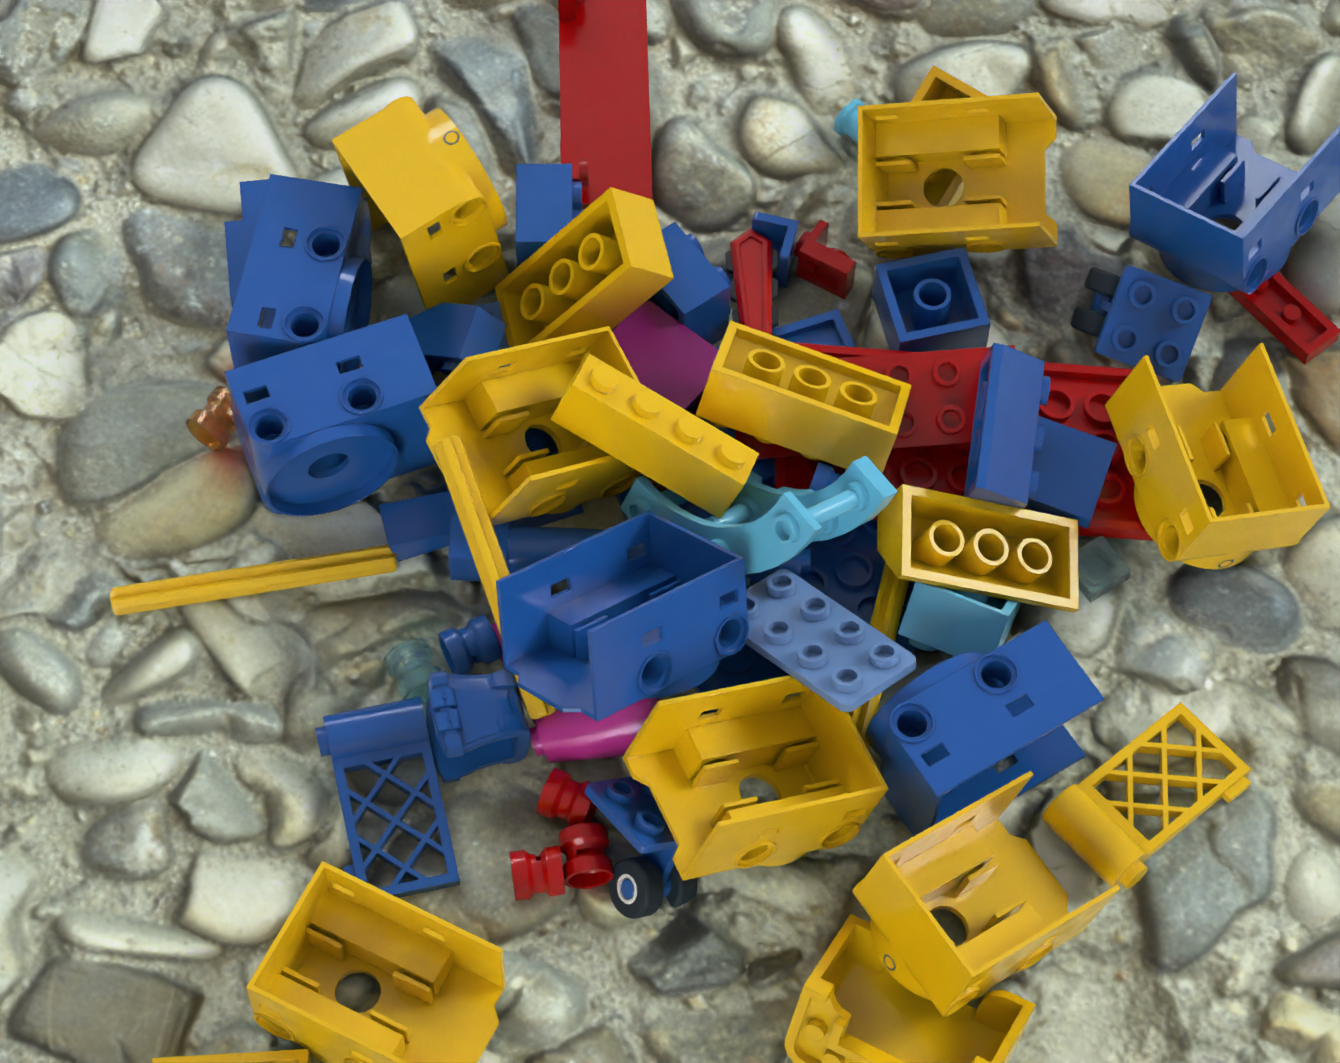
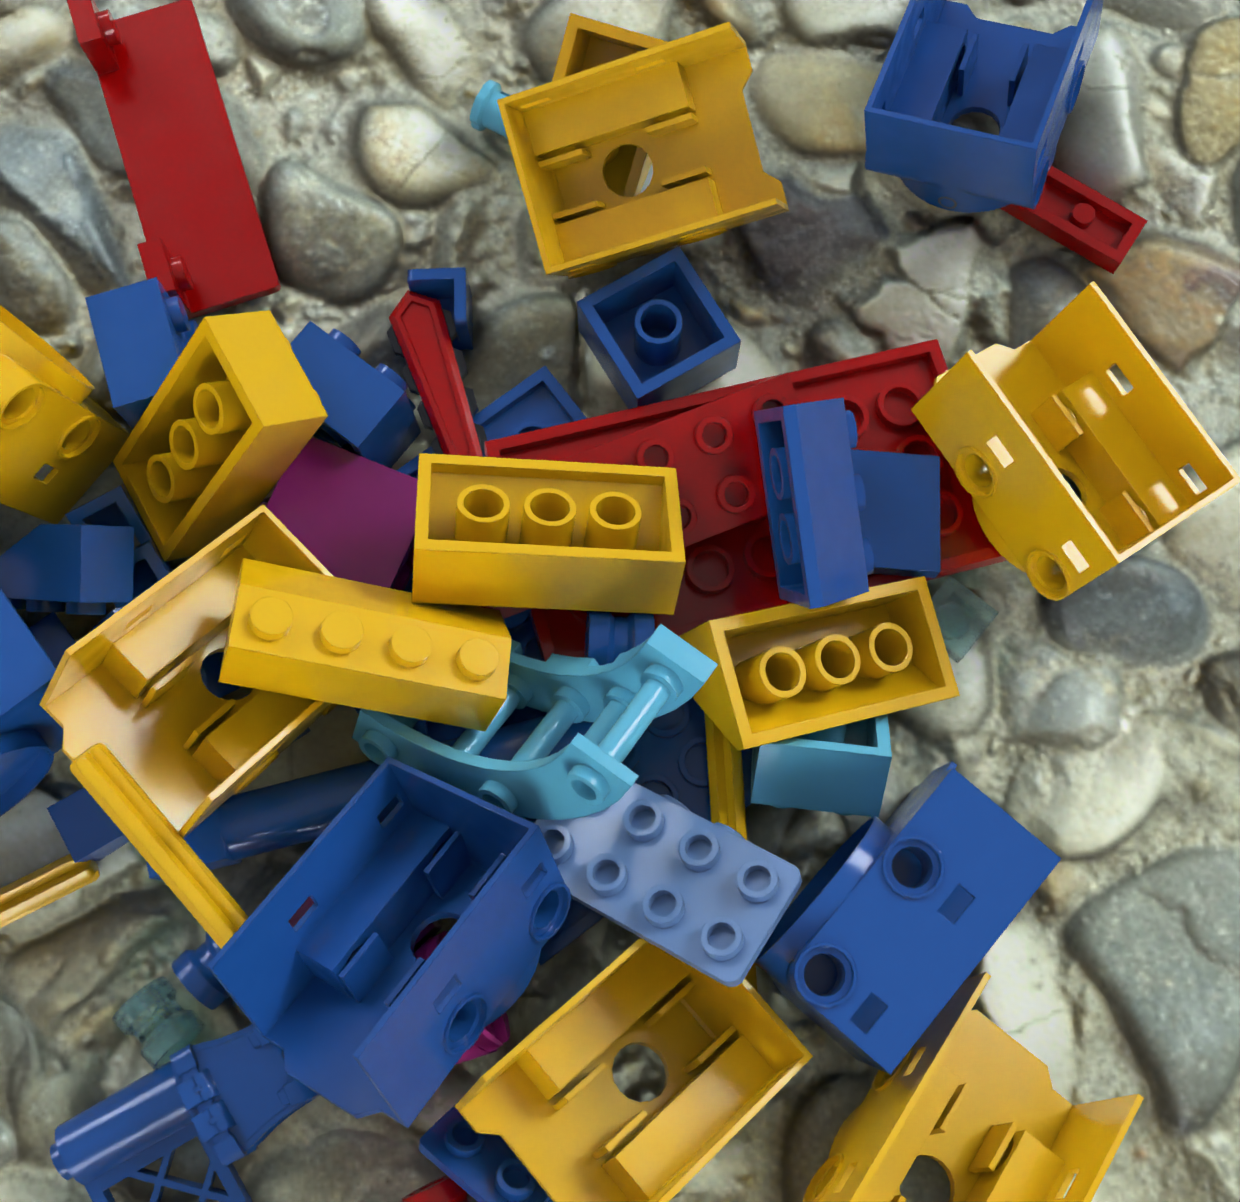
camera: 15 degrees left, 15 degrees up
red wheel [537,768,597,826] -> none
red bracket [794,219,856,300] -> none
yellow piece [1042,702,1251,889] -> none
blue plate [1070,265,1212,382] -> none

